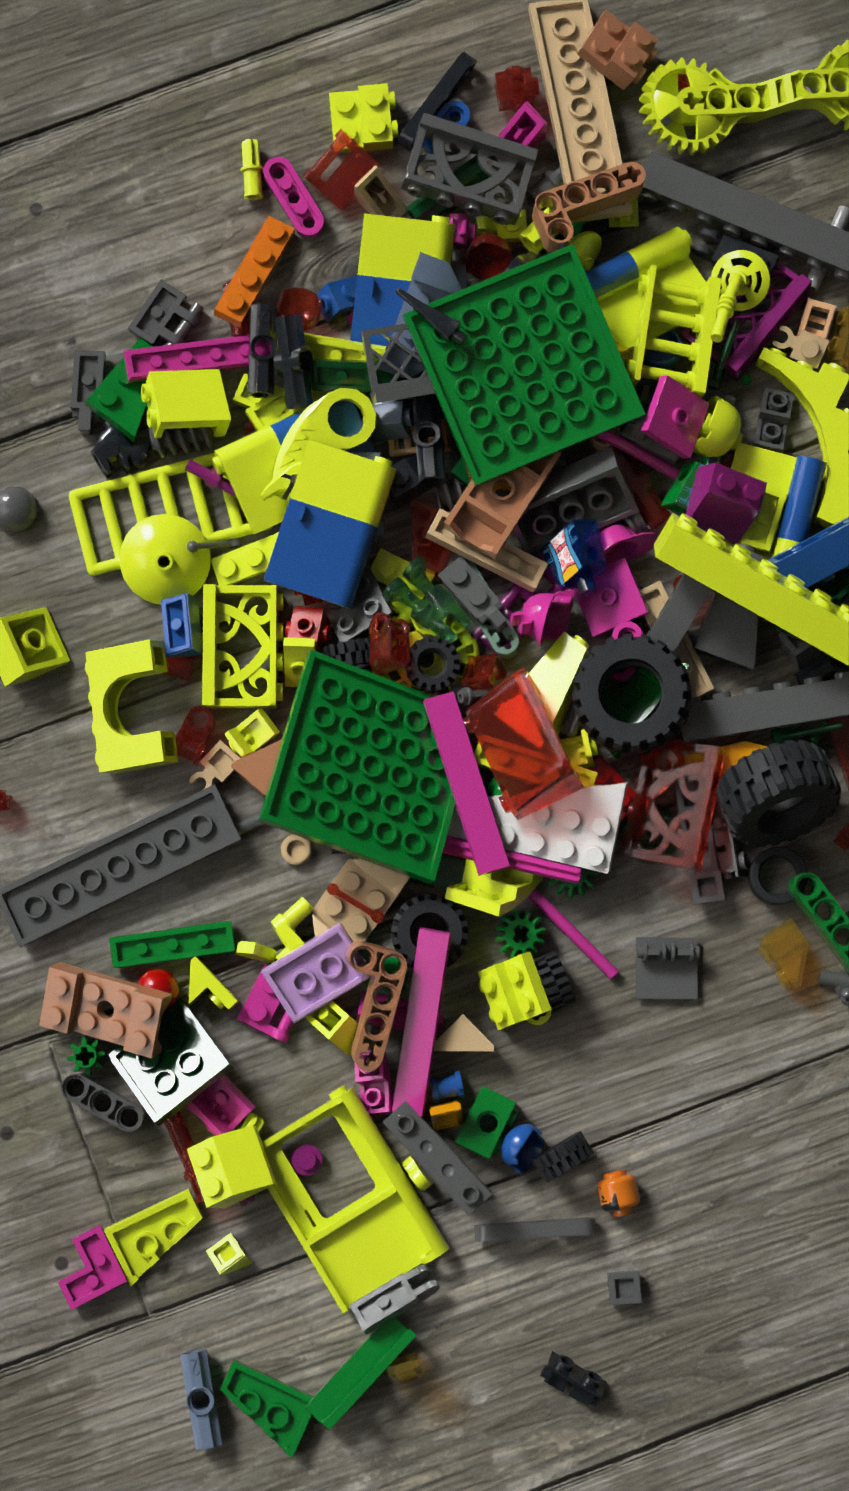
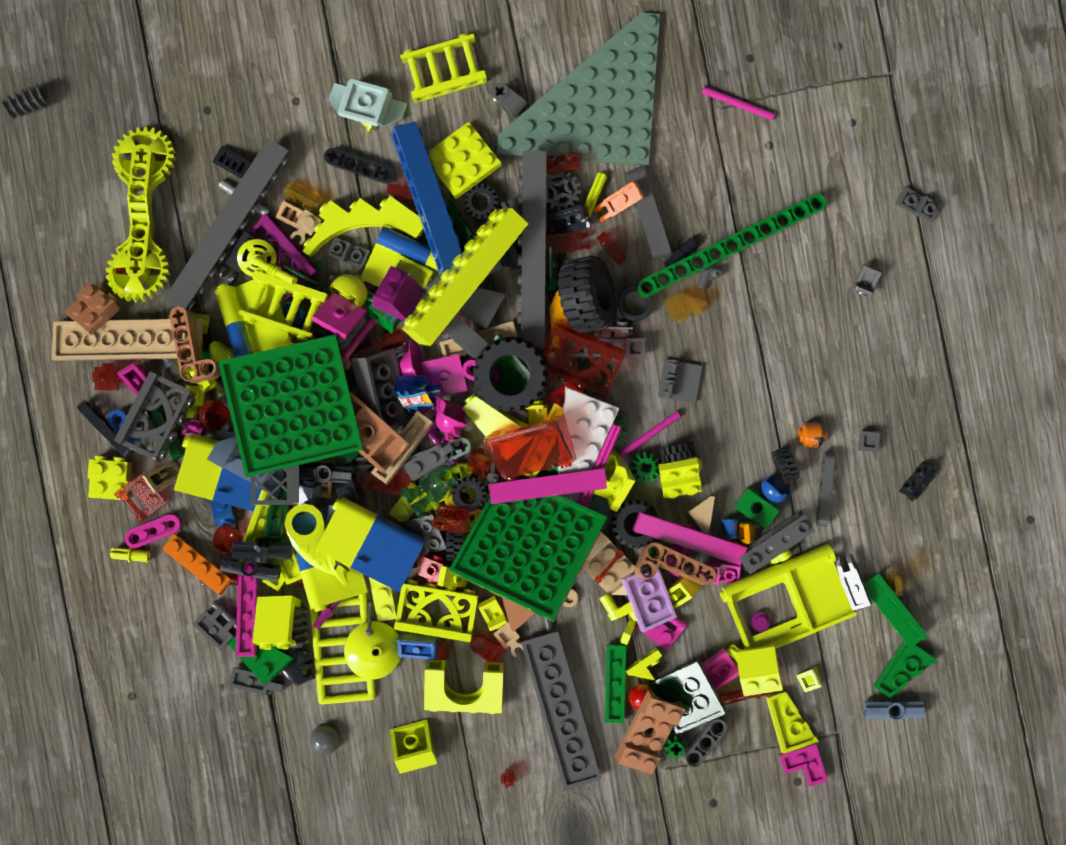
camera: 75 degrees left, 5 degrees up
black piece [396,288,468,346] -> none

